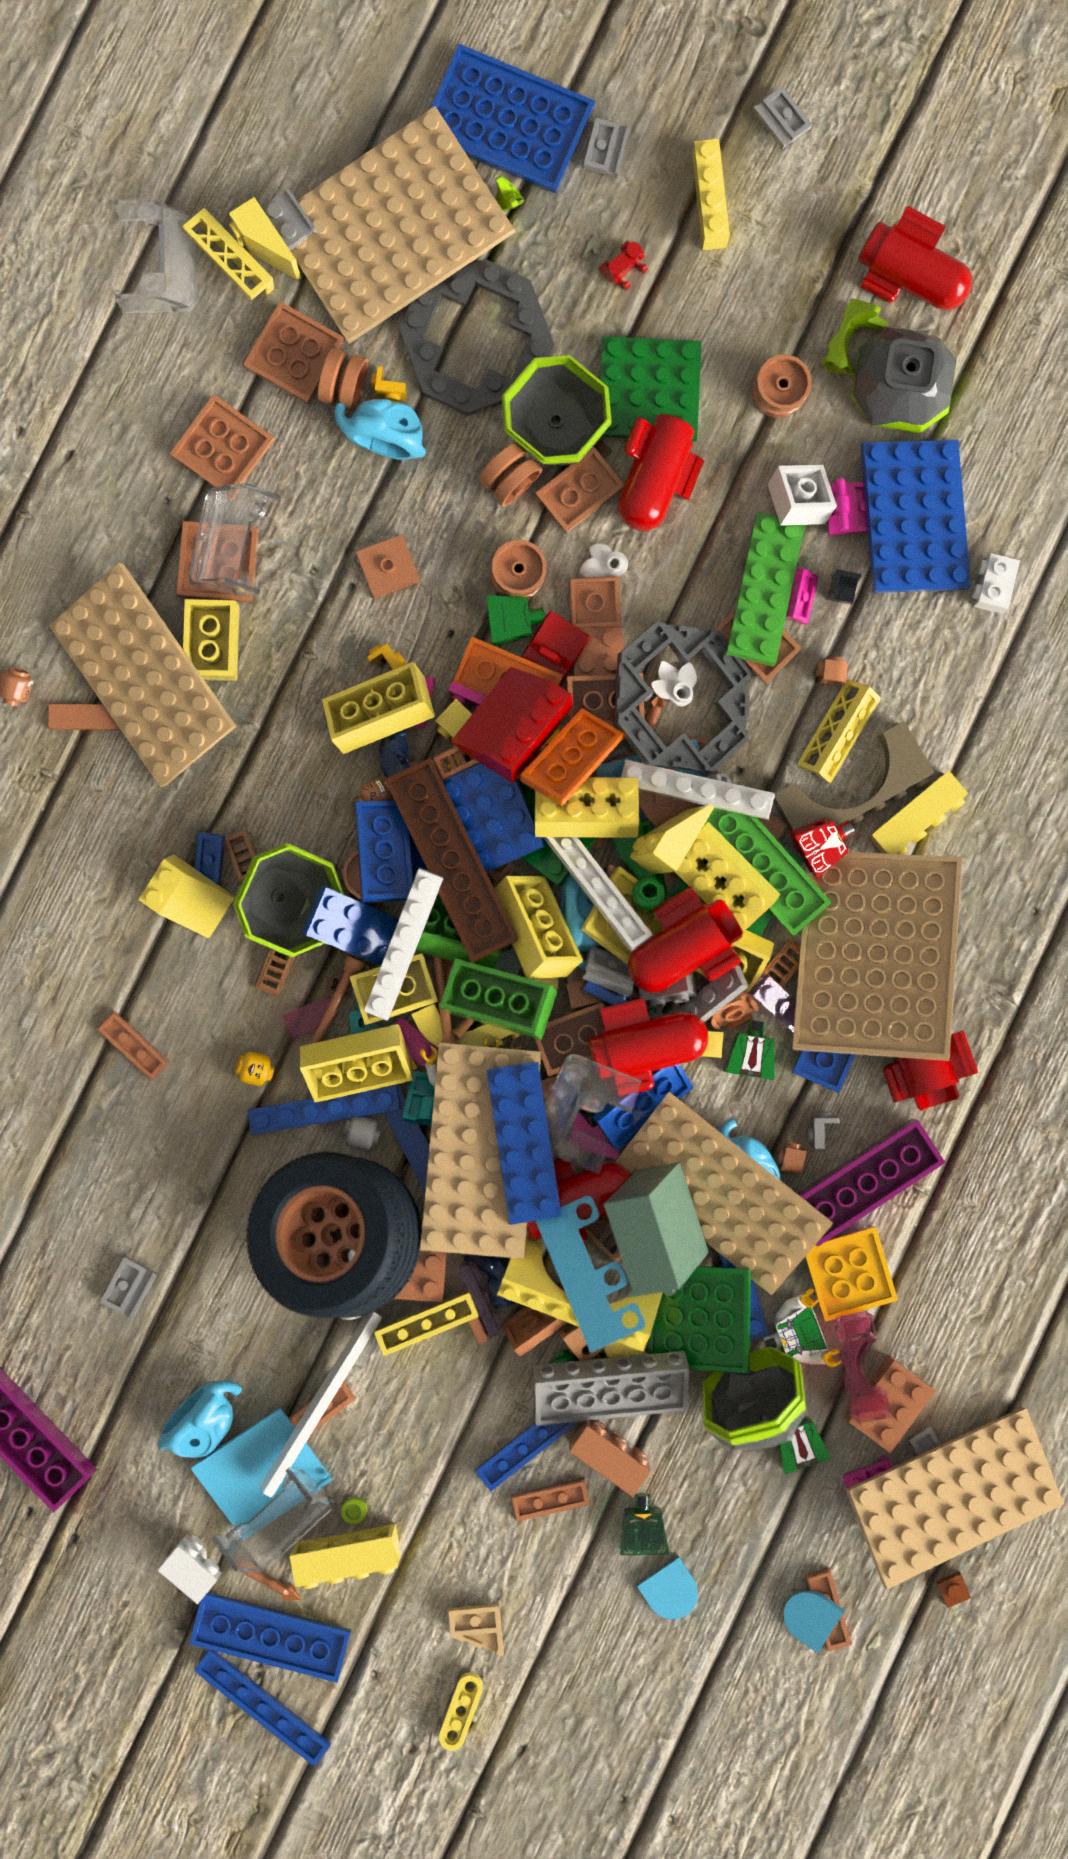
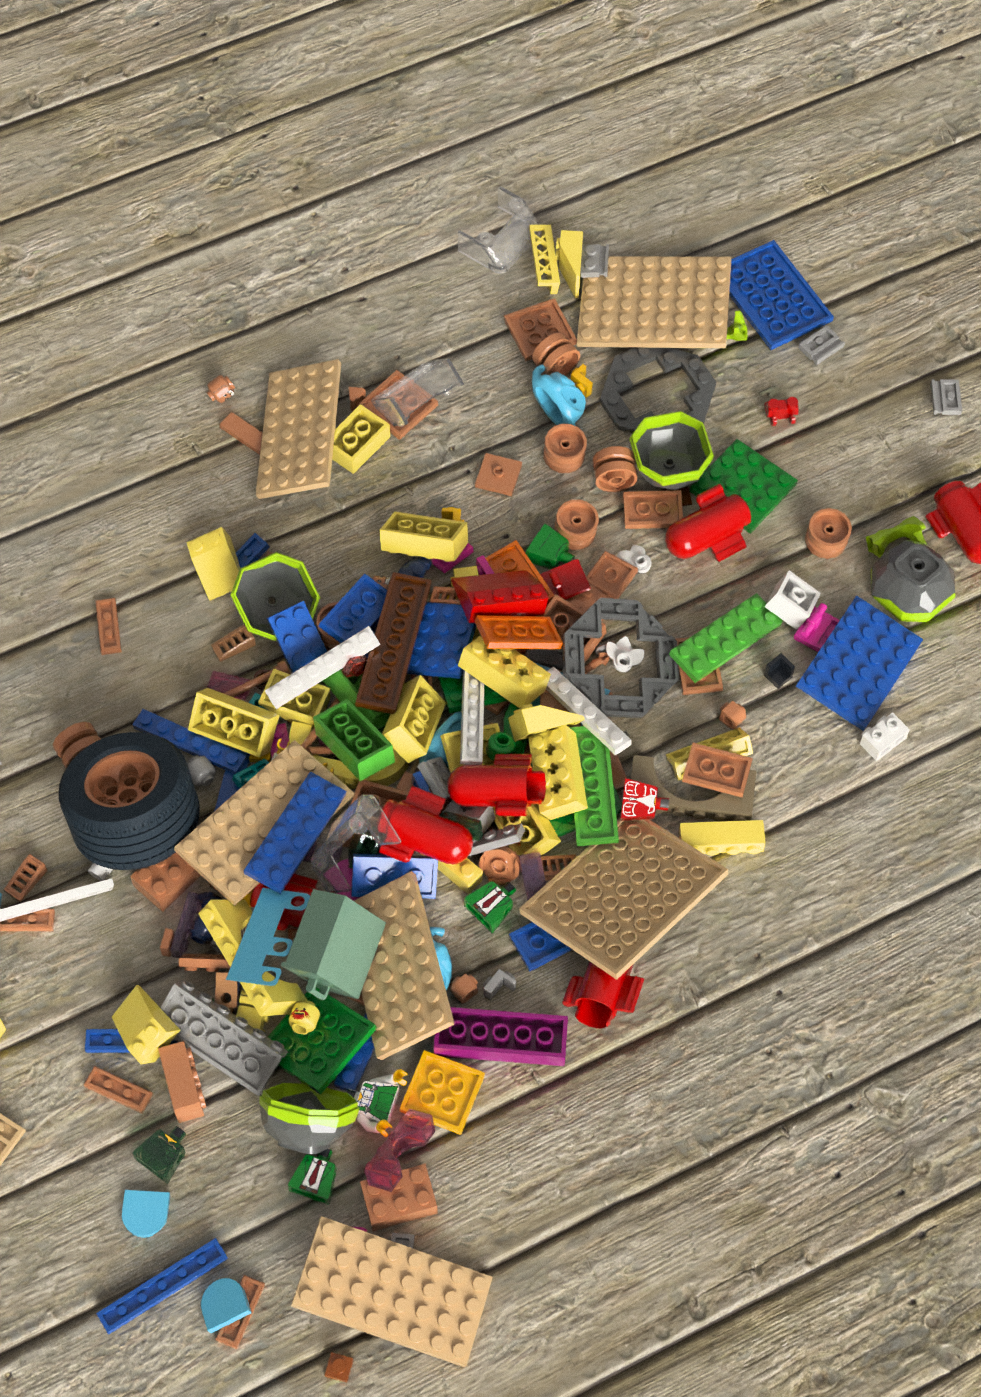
camera: 40 degrees right, 25 degrees down
nougat plate [169,394,275,499] -> none
yellow head [235,1051,274,1087] -> none
light yellow brick [374,1289,479,1356] -> none
light yellow brick [692,139,730,250] -> none
dark pink plate [786,568,819,624] -> none
none -> nougat slope [4,854,48,902]
none -> nougat wheel [53,722,101,768]
none -> blue plate [96,1238,228,1335]
none -> light yellow slope [112,985,180,1064]
none -> light yellow head [288,1000,320,1035]
none -> clear red plate [342,655,368,678]
none -> nougat slope [349,387,366,411]
none -> plate [440,810,483,841]
none -> nougat wheel [544,424,587,473]
none -> nougat plate [682,743,753,798]

